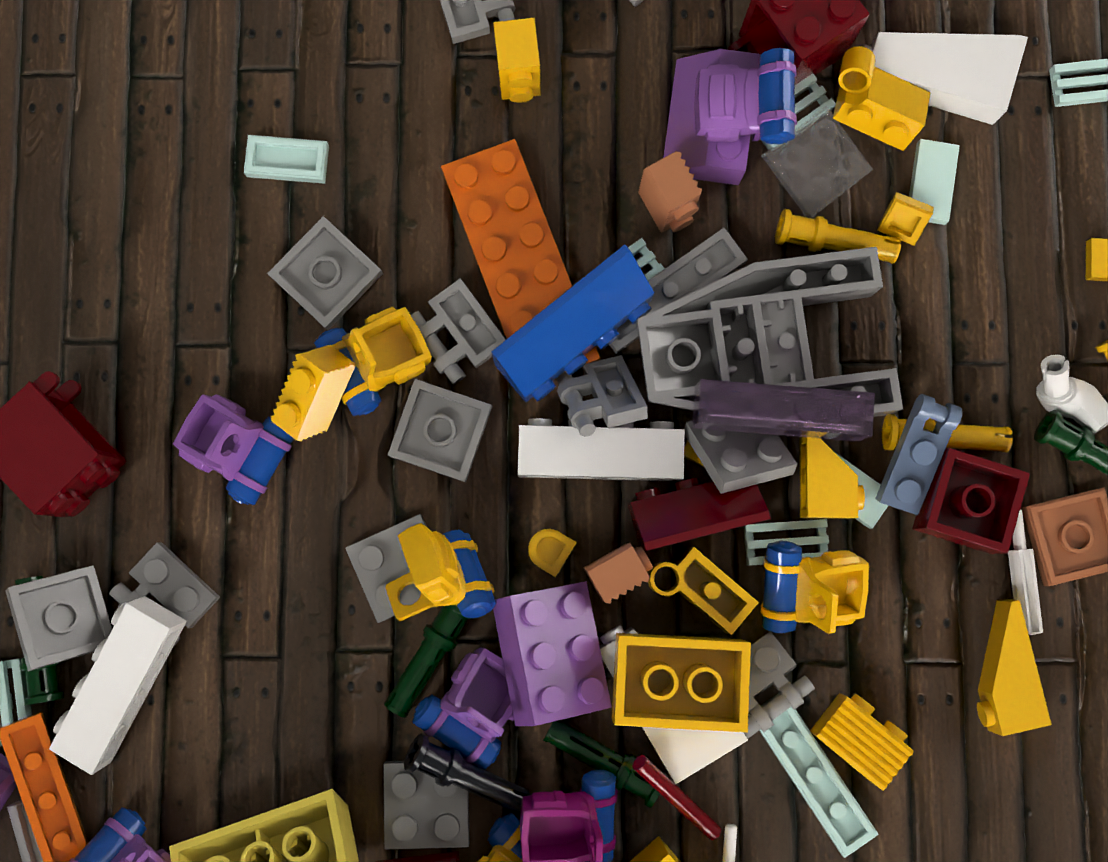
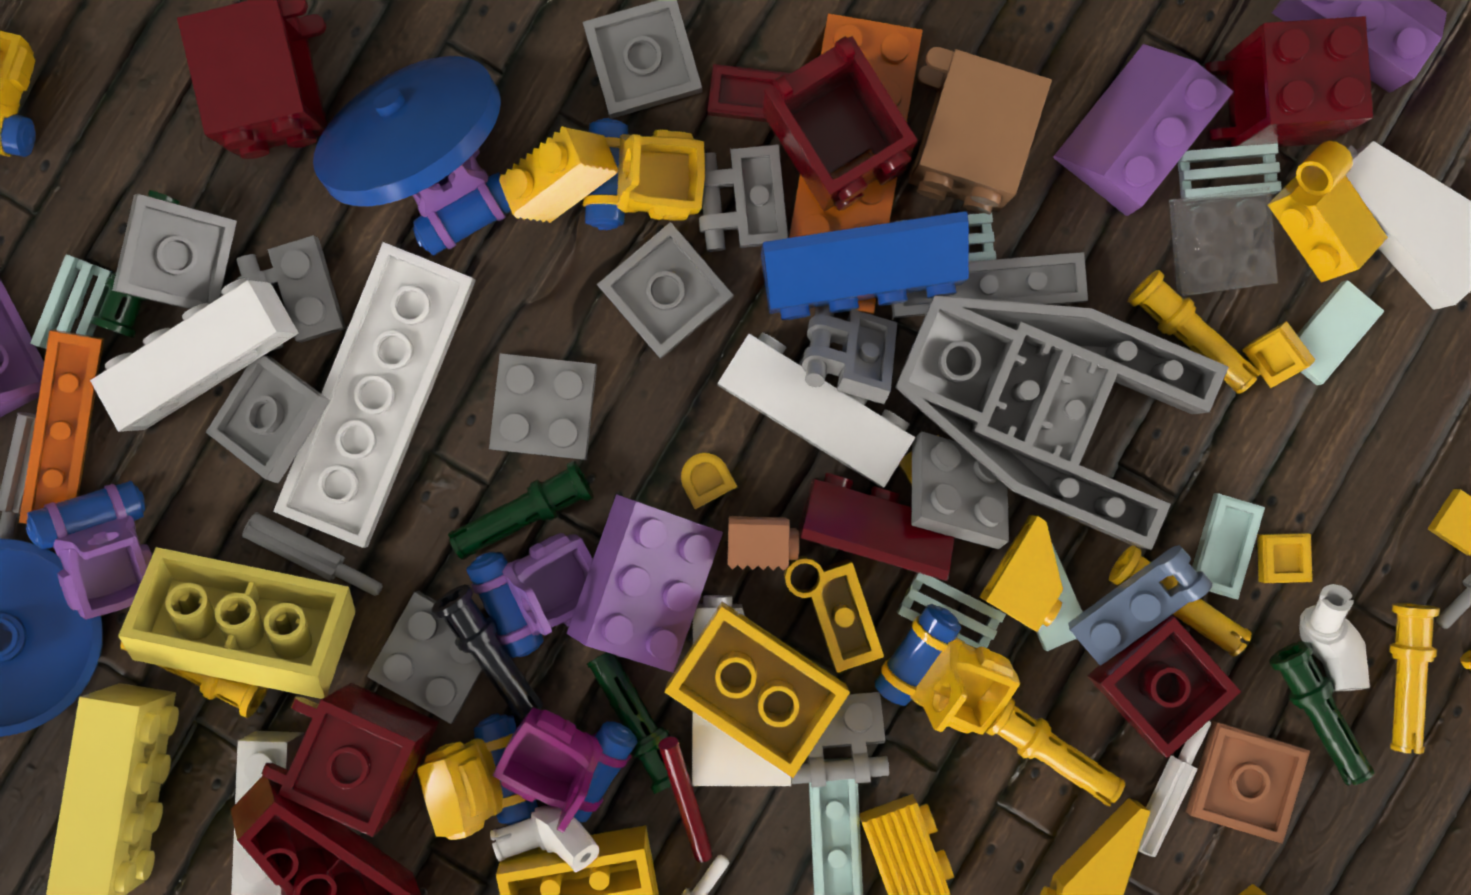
camera: 30 degrees right, 5 degrees up
yellow piece [385,523,496,621] -> none
nougat brick [638,151,702,232] -> none
clear purple brick [692,379,875,441] -> none
medium lavender piece [694,48,797,144] -> none
none -> light grey plate [206,354,331,483]
none -> light grey axle [242,512,383,596]
none -> white plate [273,242,476,548]
none -> blue dish [313,56,501,206]
none -> dark red tile [708,64,791,122]
none -> dark red container [763,36,918,212]
none -> medium nougat container [908,47,1052,215]
none -> yellow pin [986,698,1125,806]
none -> light aqua tile [1192,493,1265,600]
none -> yellow tile [1257,533,1312,583]

